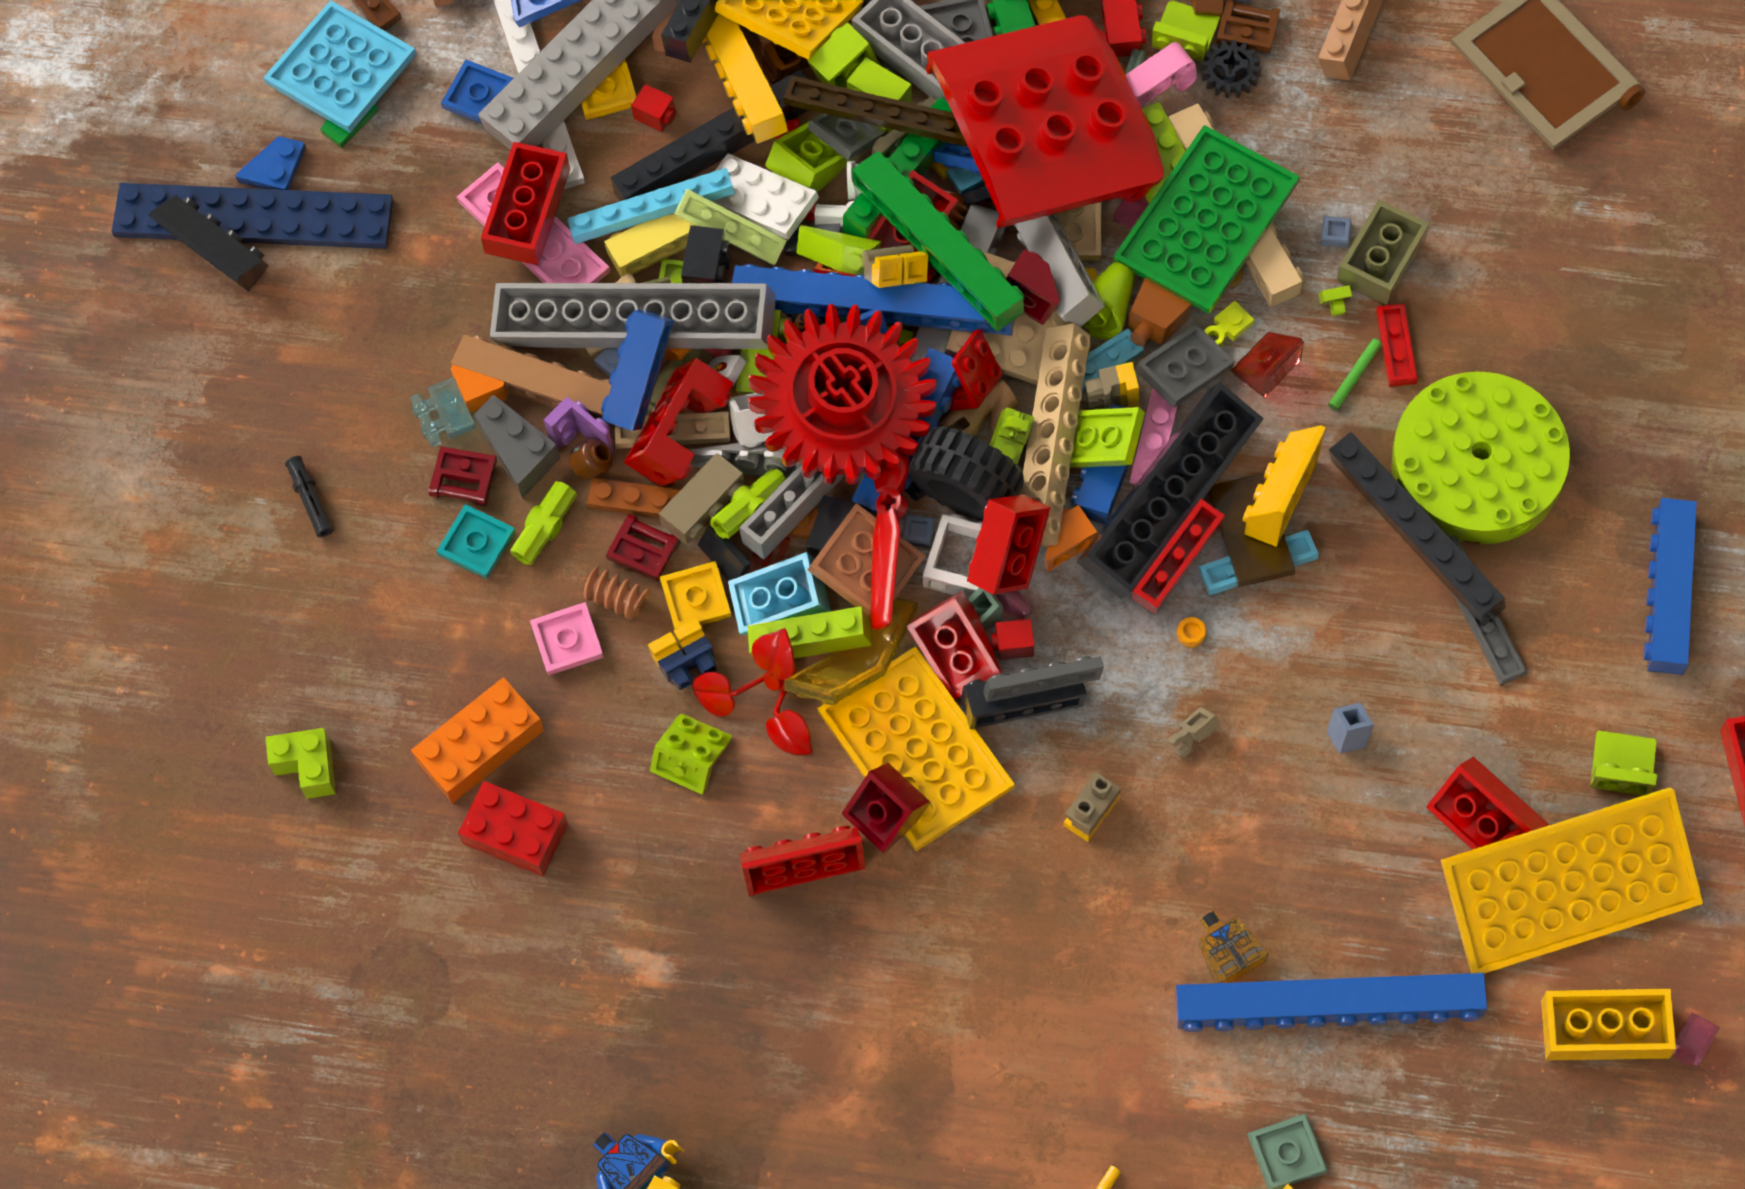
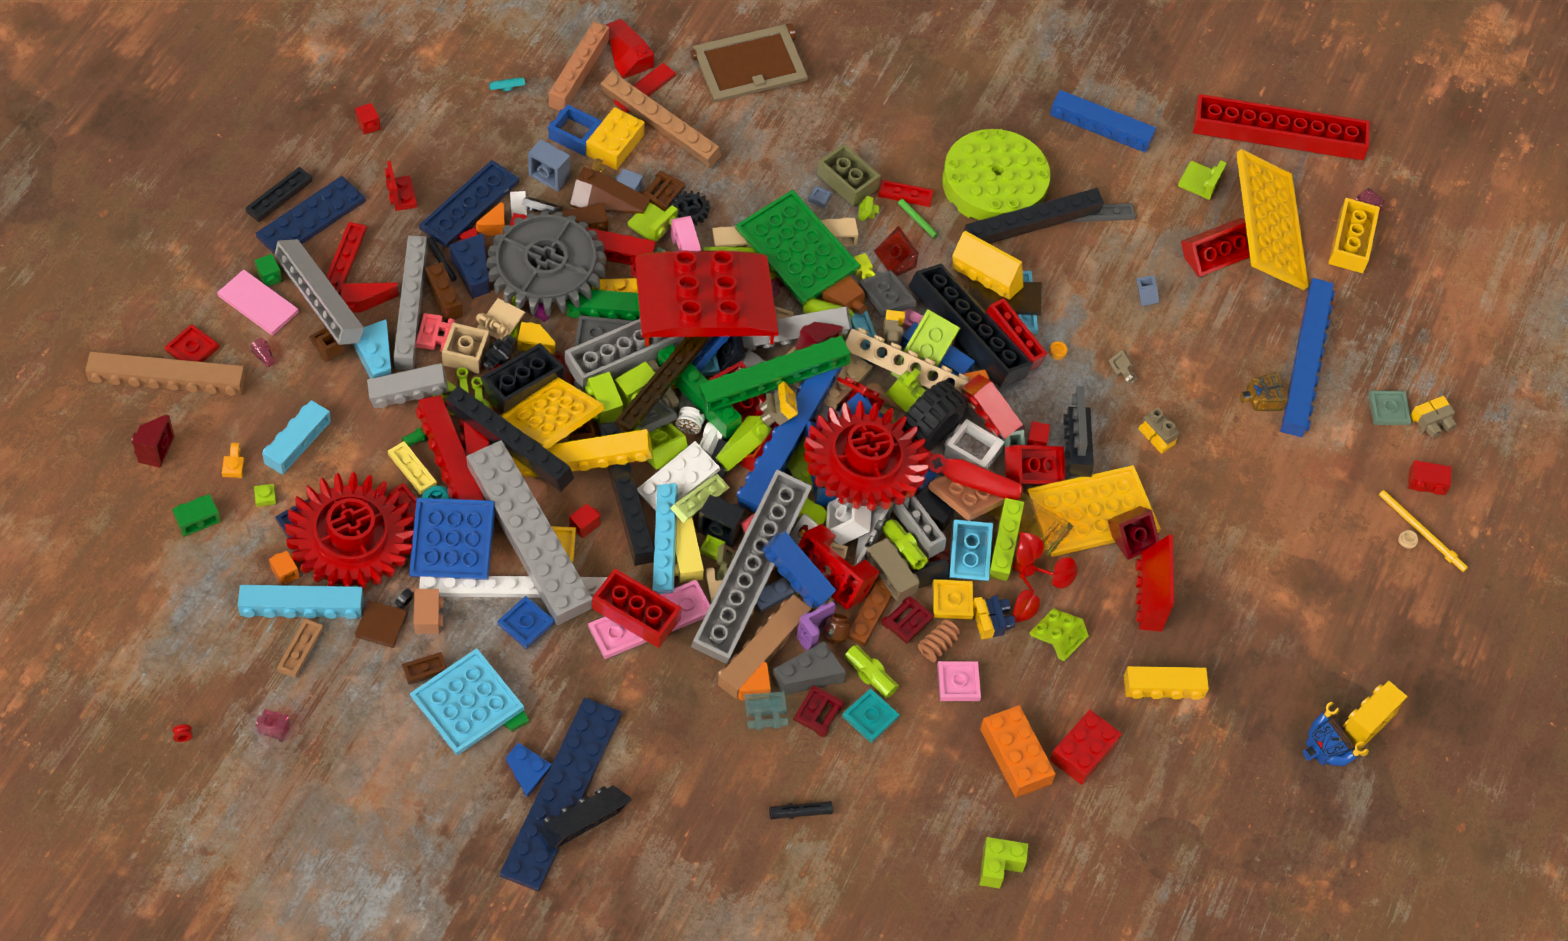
camera: 85 degrees left, 10 degrees down
none -> yellow brick [1124,666,1209,700]

